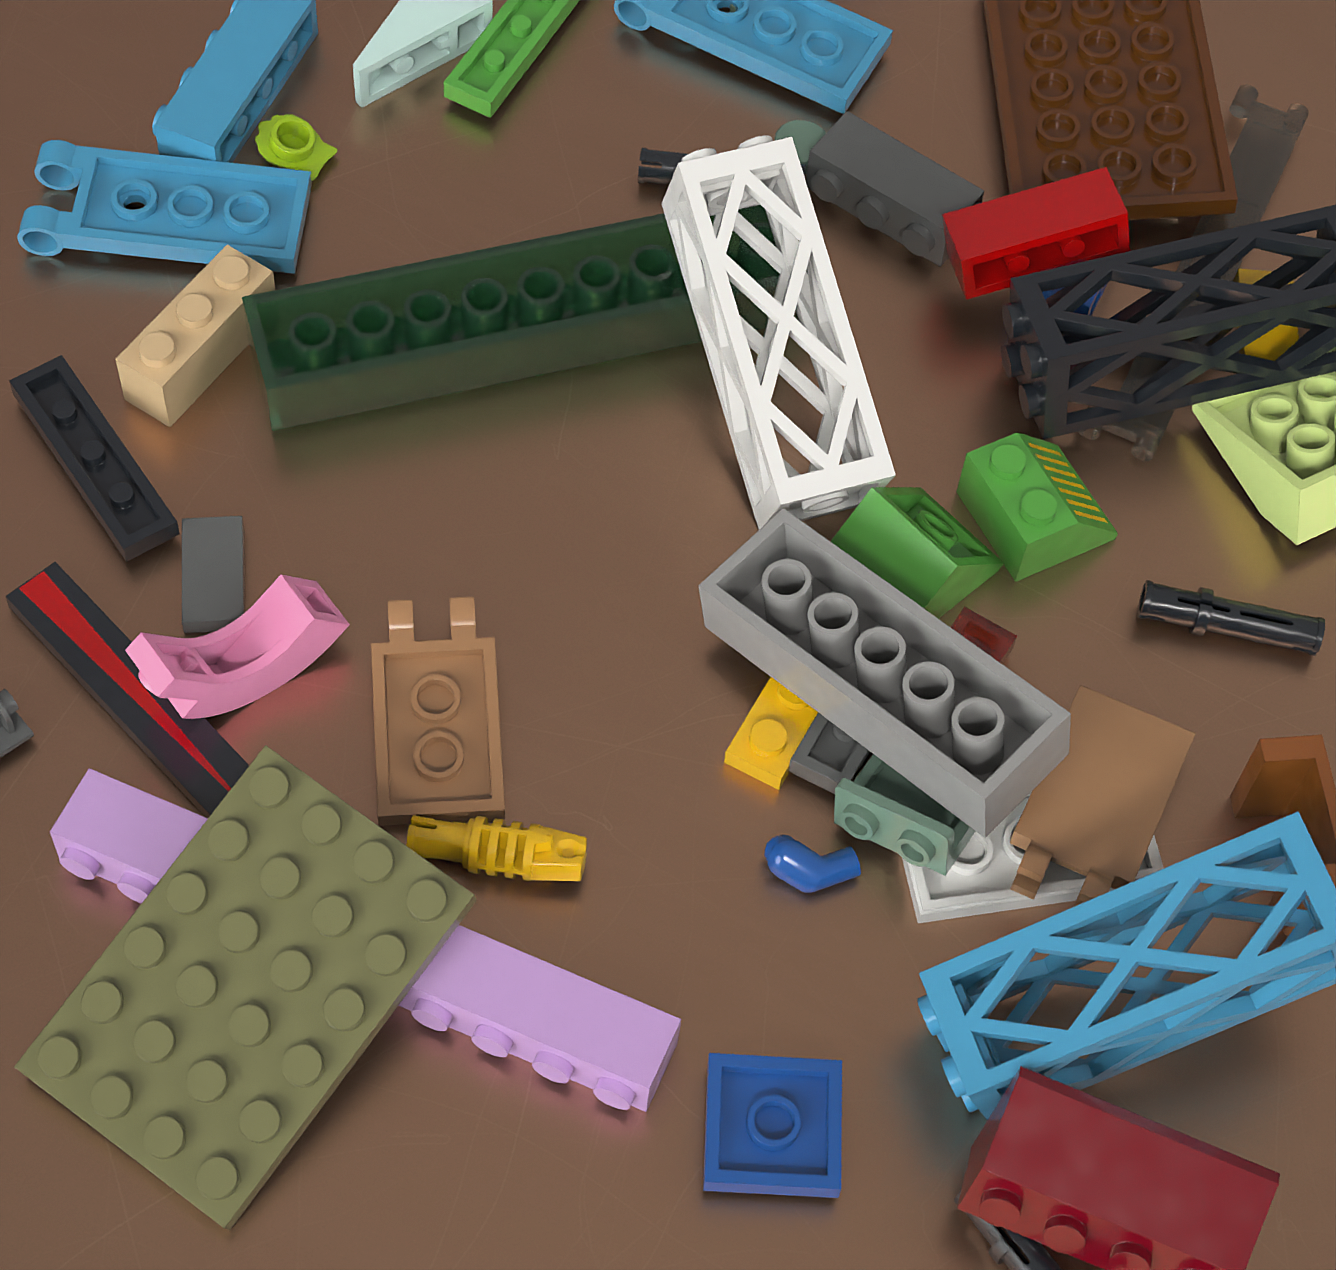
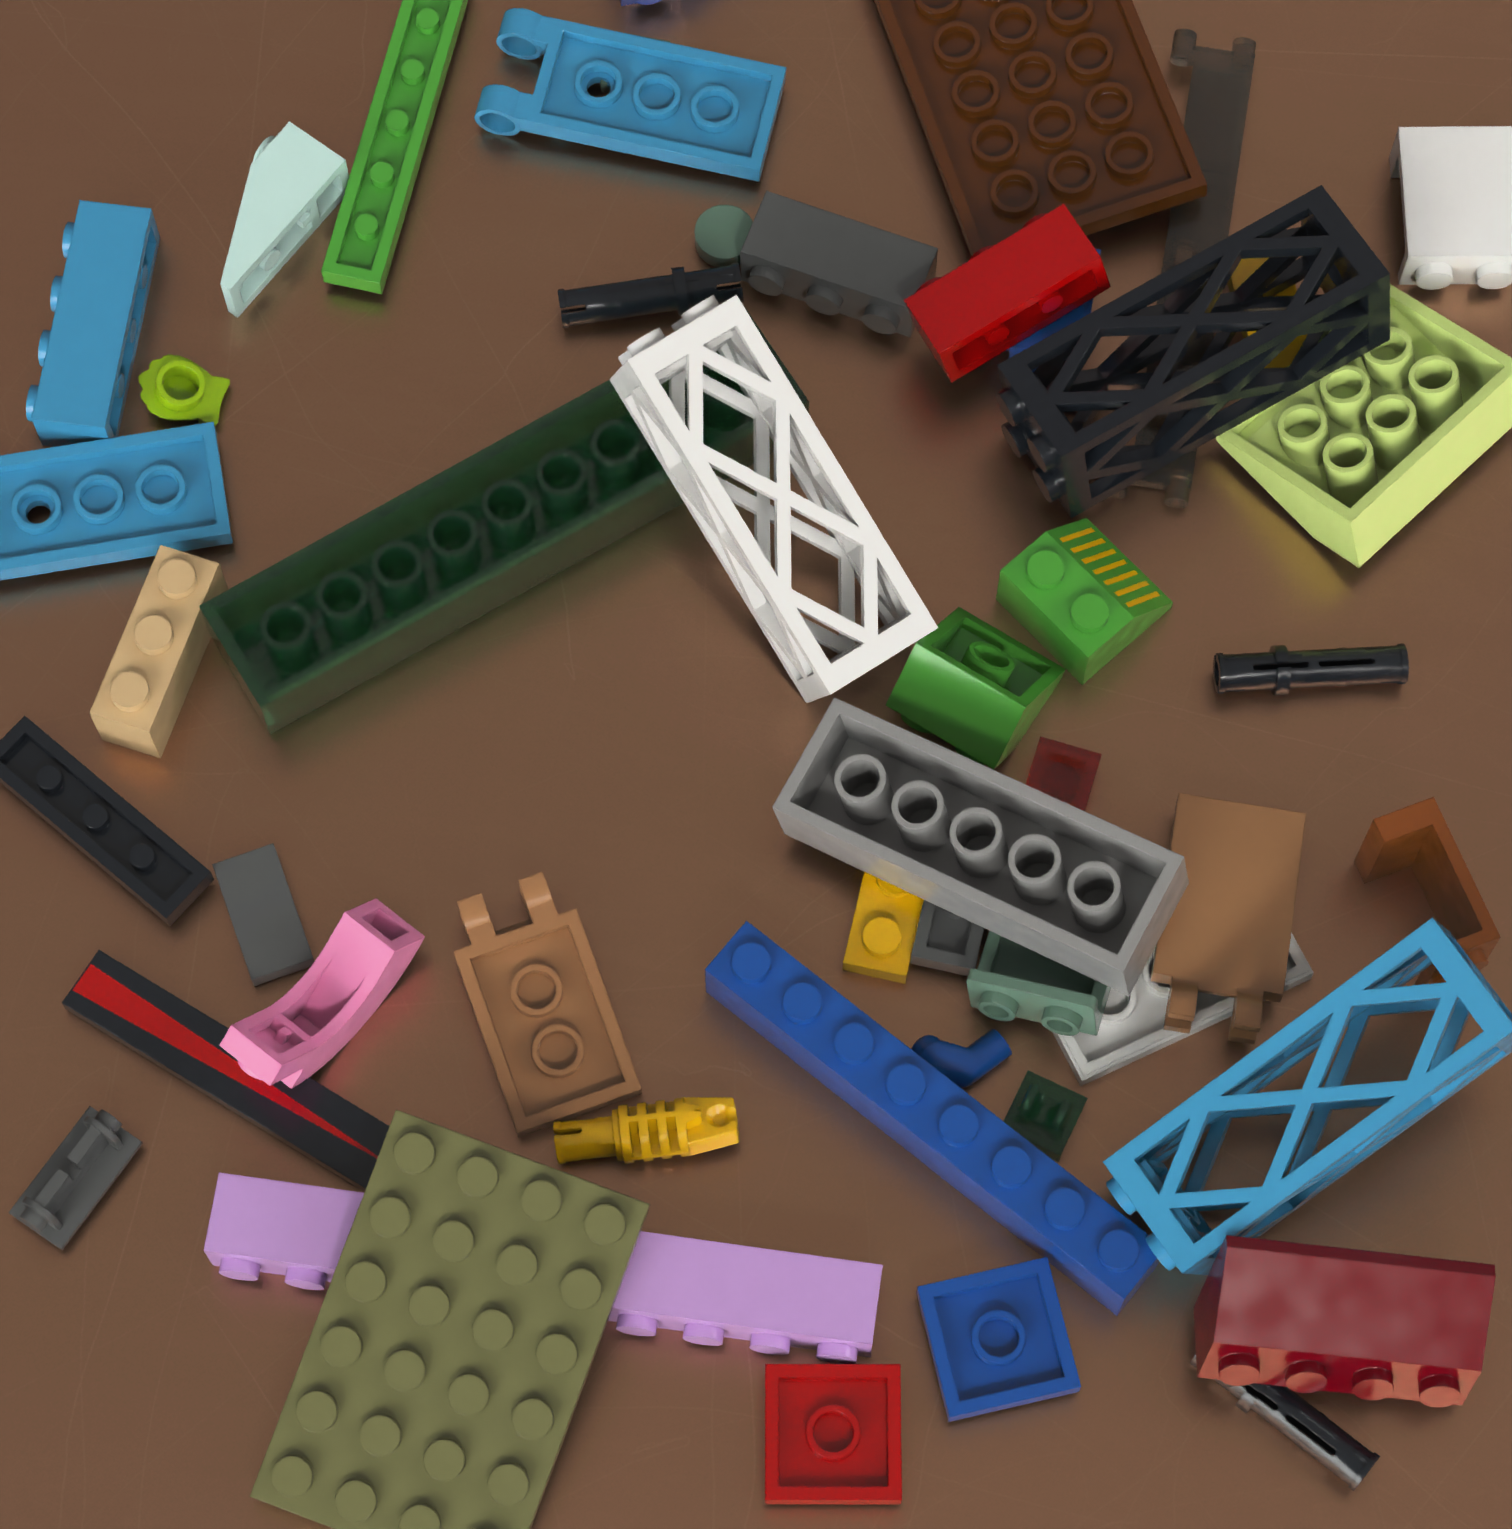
camera: 10 degrees left, 10 degrees up
none -> blue brick [705,921,1159,1316]
none -> red plate [765,1364,902,1505]
none -> clear green tile [1004,1070,1088,1162]

